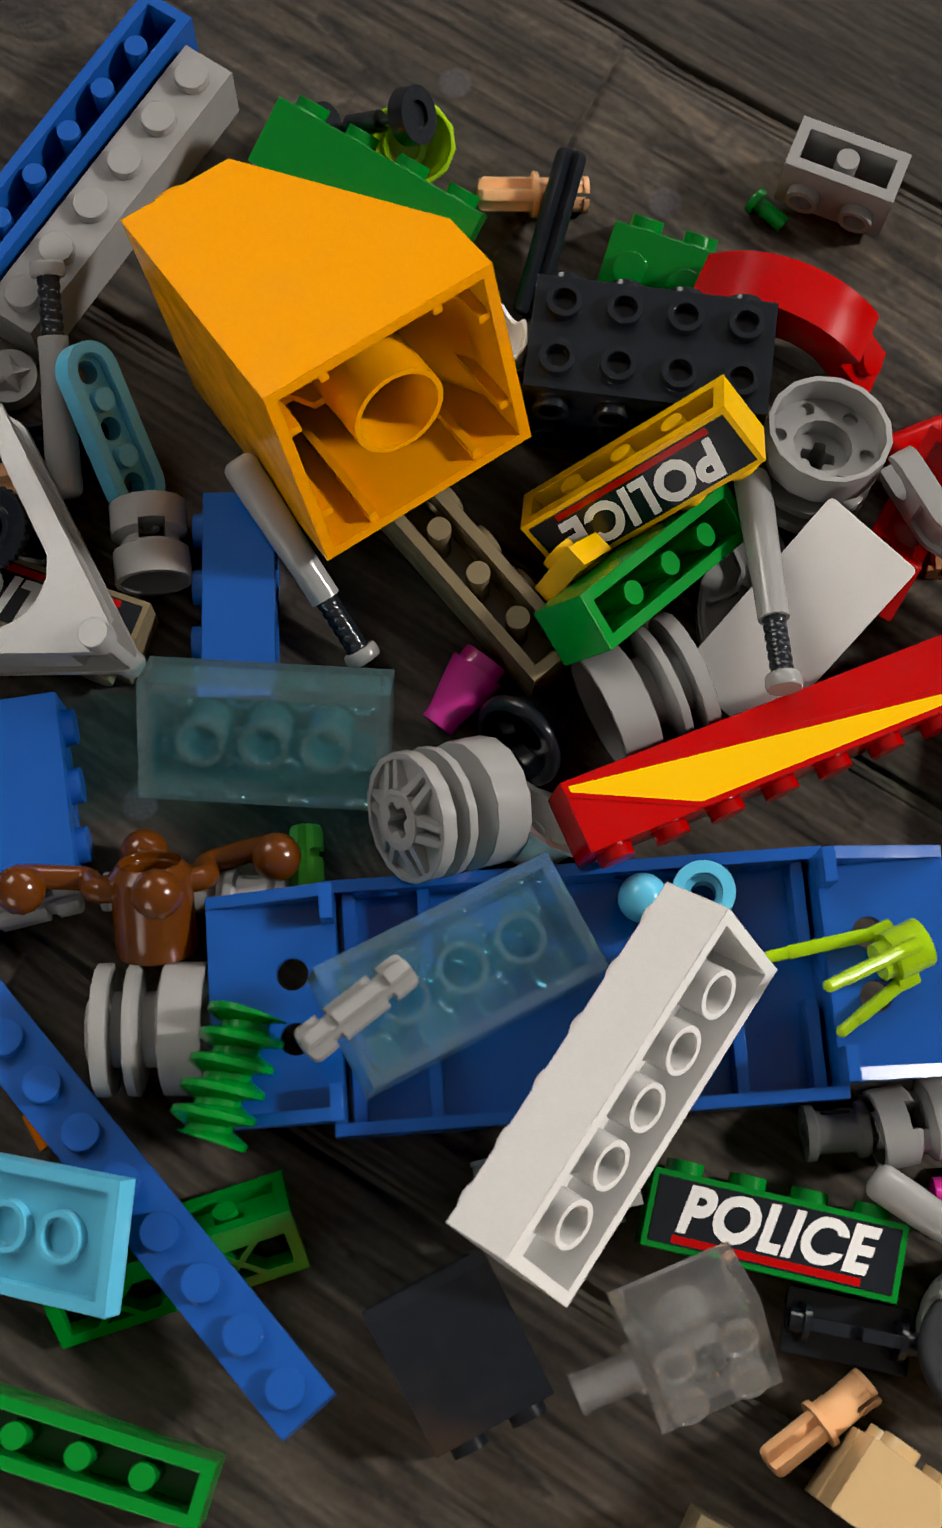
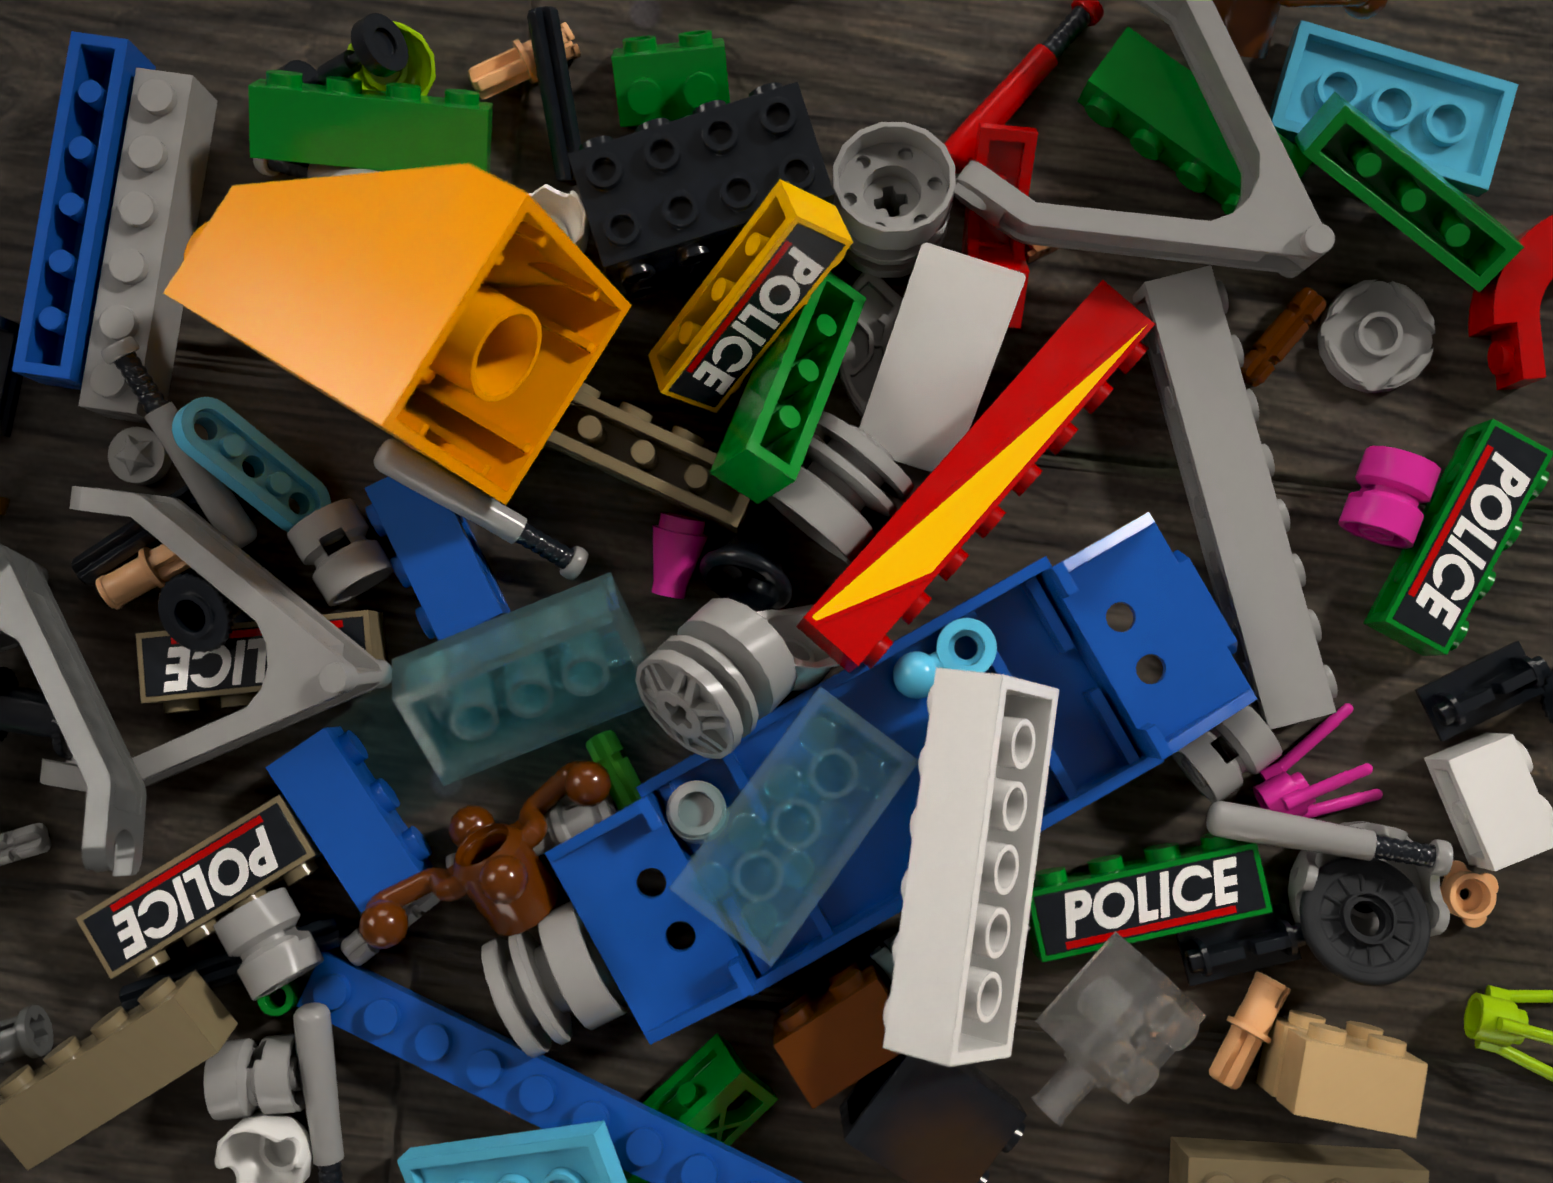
camera: 20 degrees left, 10 degrees up
green piece [169,1000,287,1152] -> none
light grey axle [294,954,419,1063] -> none
yellow plate [534,532,612,602] -> none
red arch [693,250,886,393] -> none
light grey piece [734,467,803,696] -> none
lime plant [765,918,937,1038] -> none
dark grey bush [797,1100,873,1162] -> none
none -> light grey tile [666,780,728,844]
none -> reddish brown brick [773,958,900,1109]

